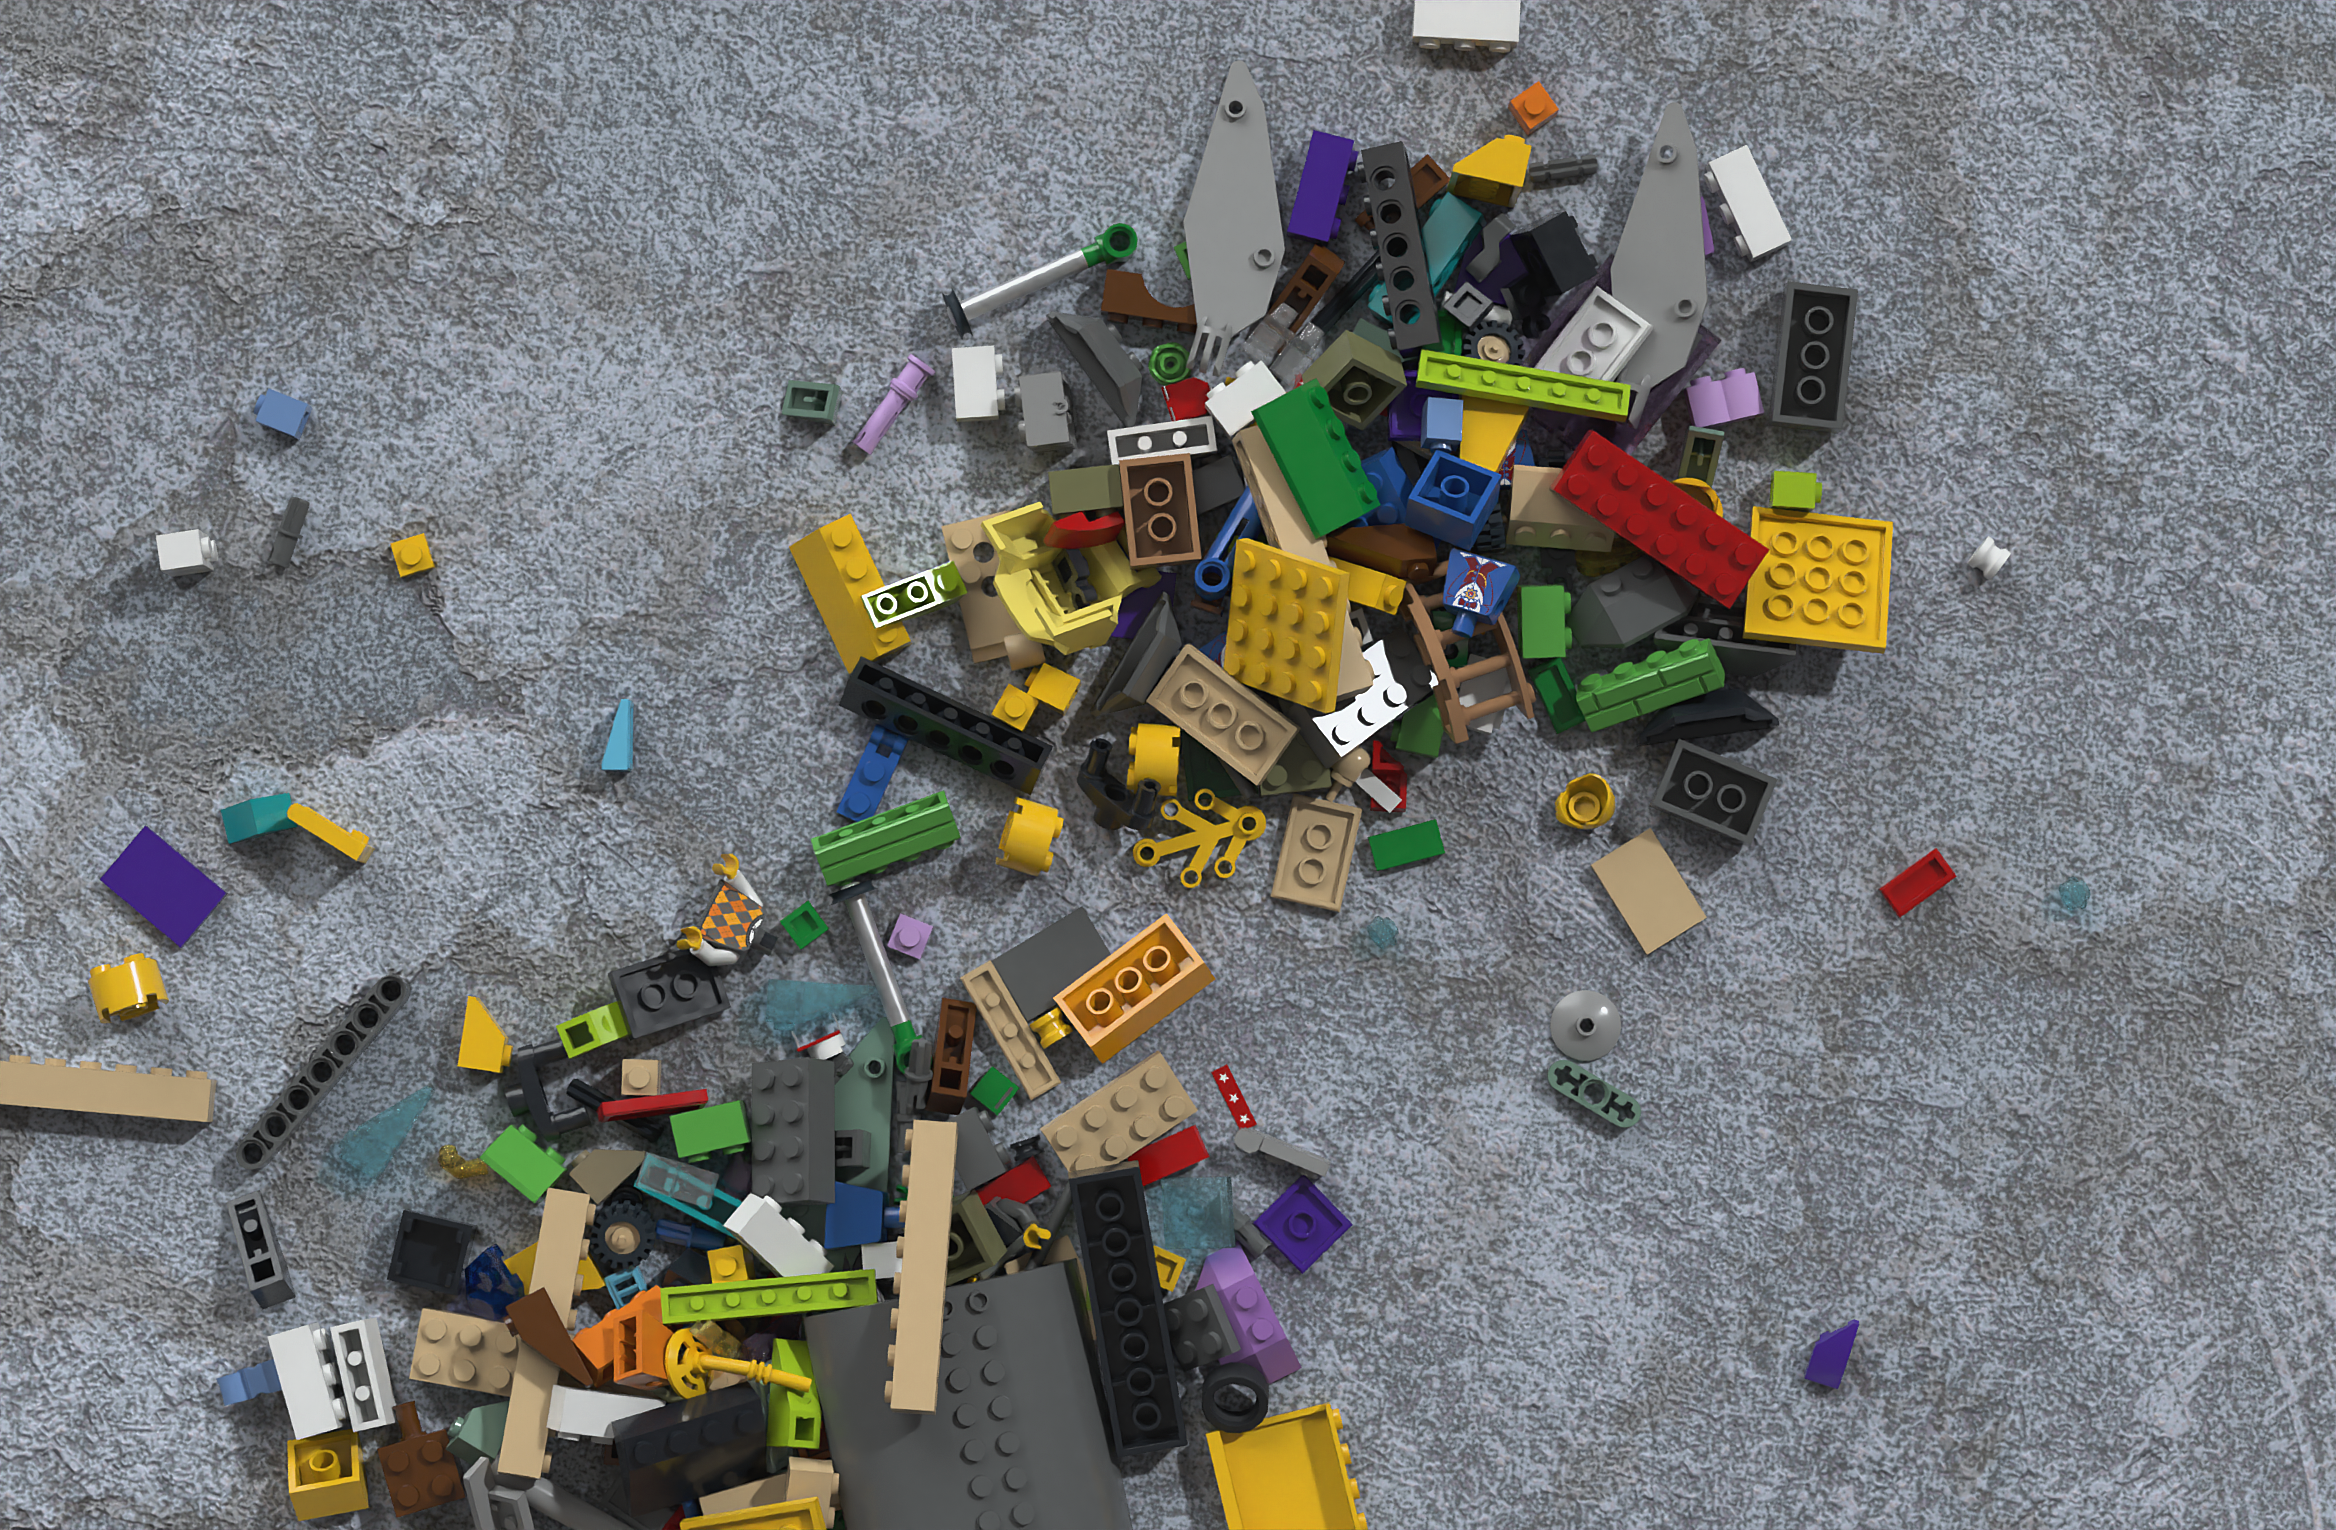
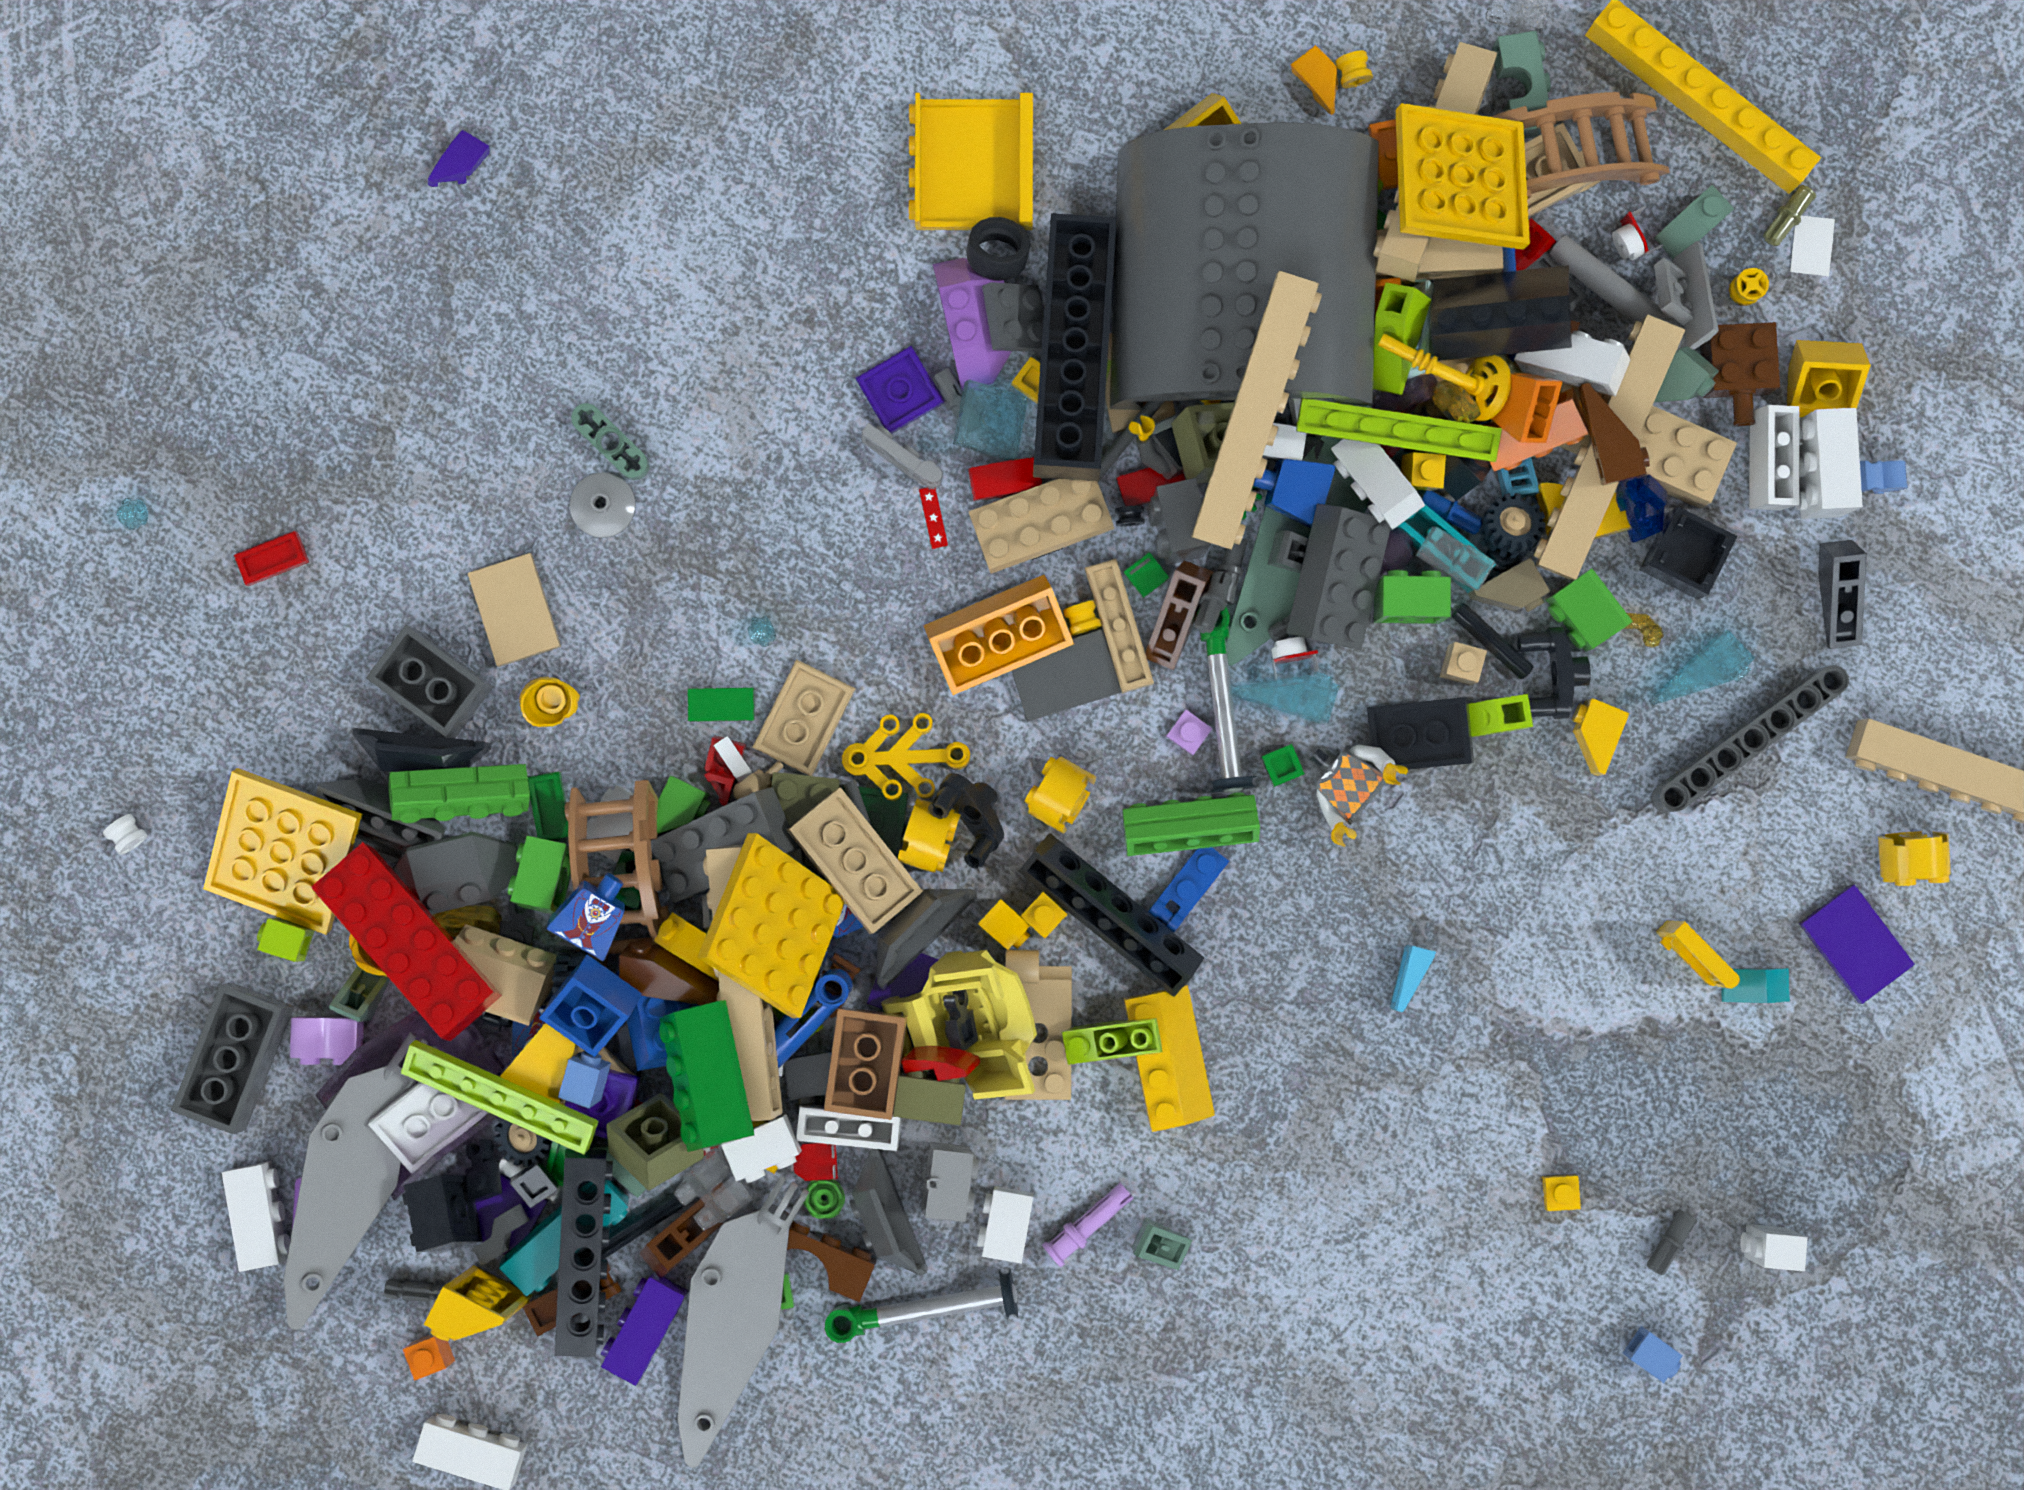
camera: 160 degrees left, 0 degrees up
red tile [597,1089,708,1123] -> none

